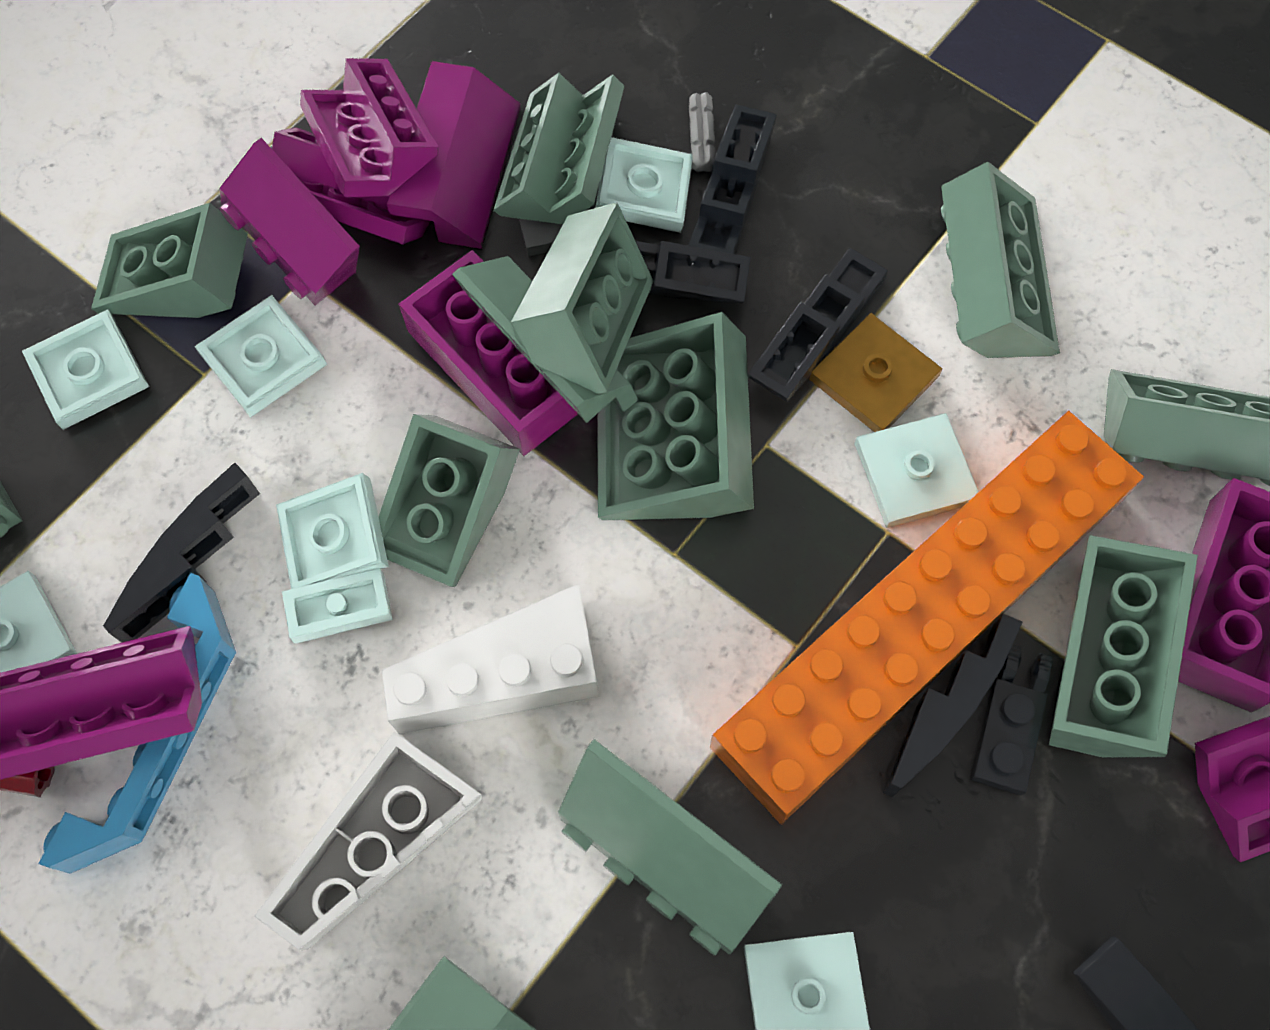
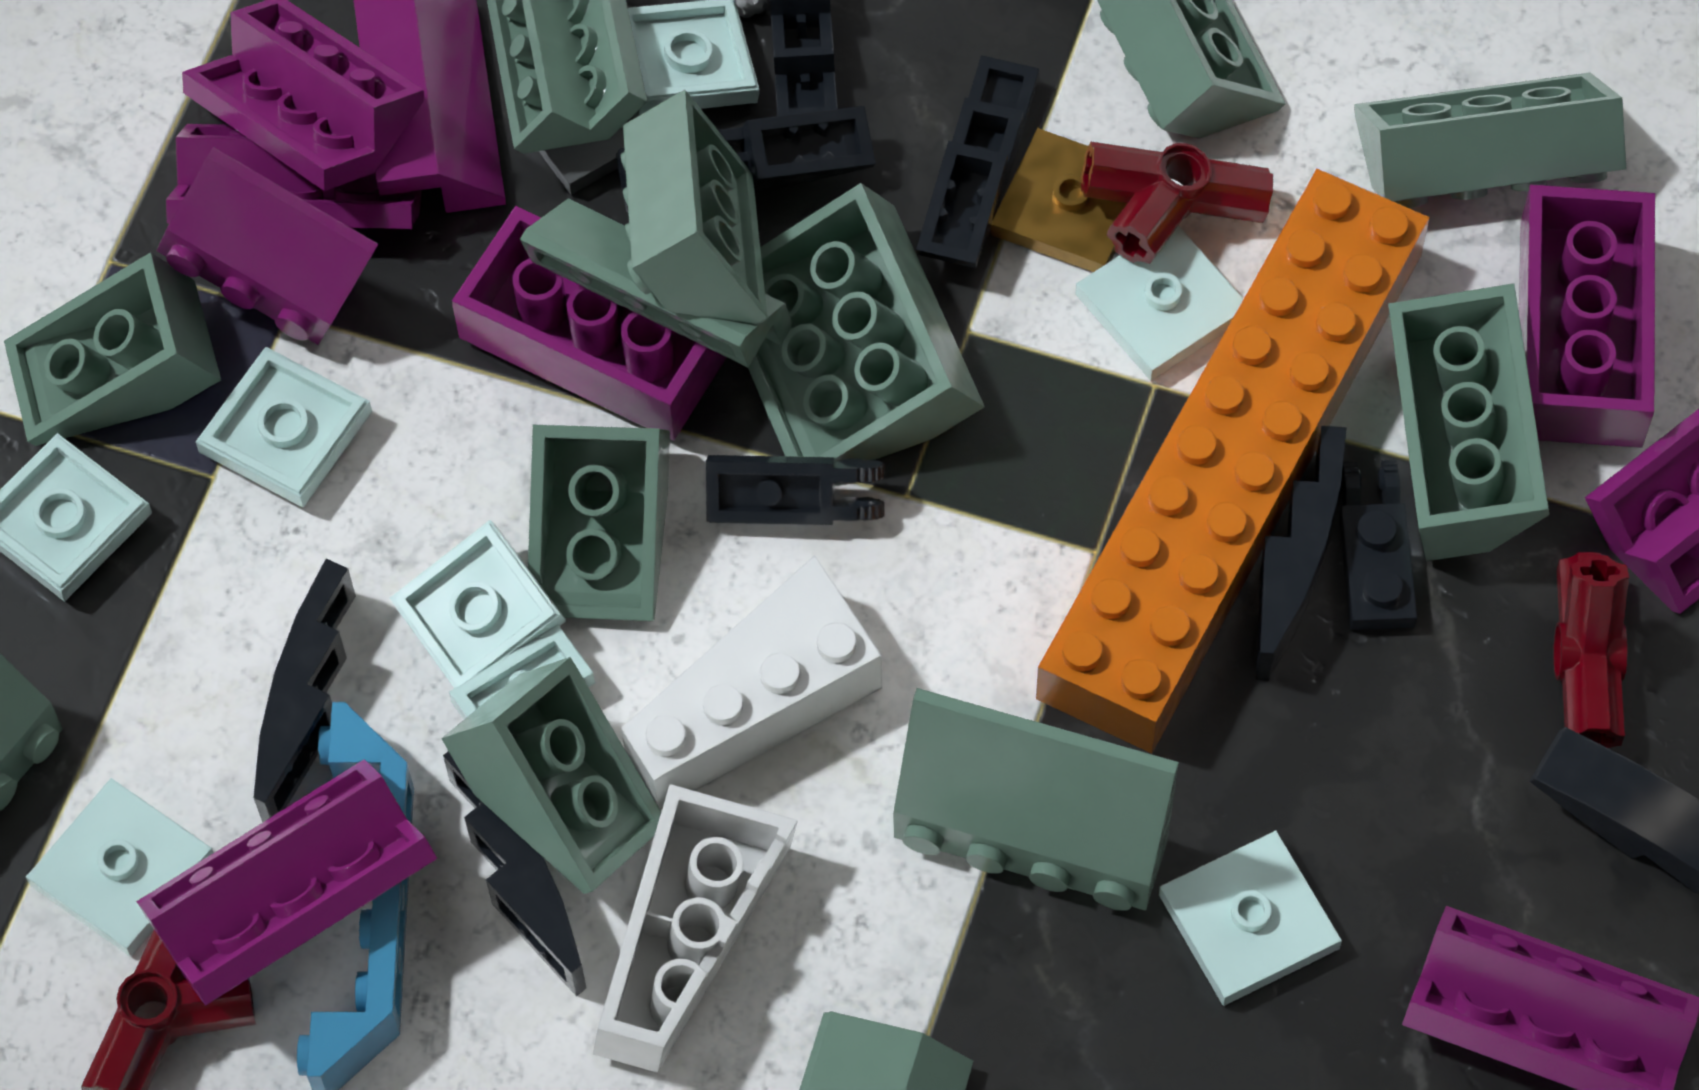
camera: 20 degrees left, 5 degrees down
none -> sand green slope [441,657,661,894]
none -> black slope [443,751,587,997]
none -> black hinge [706,455,885,525]
none -> dark red piece [1081,141,1273,264]
none -> dark red piece [1554,552,1629,748]

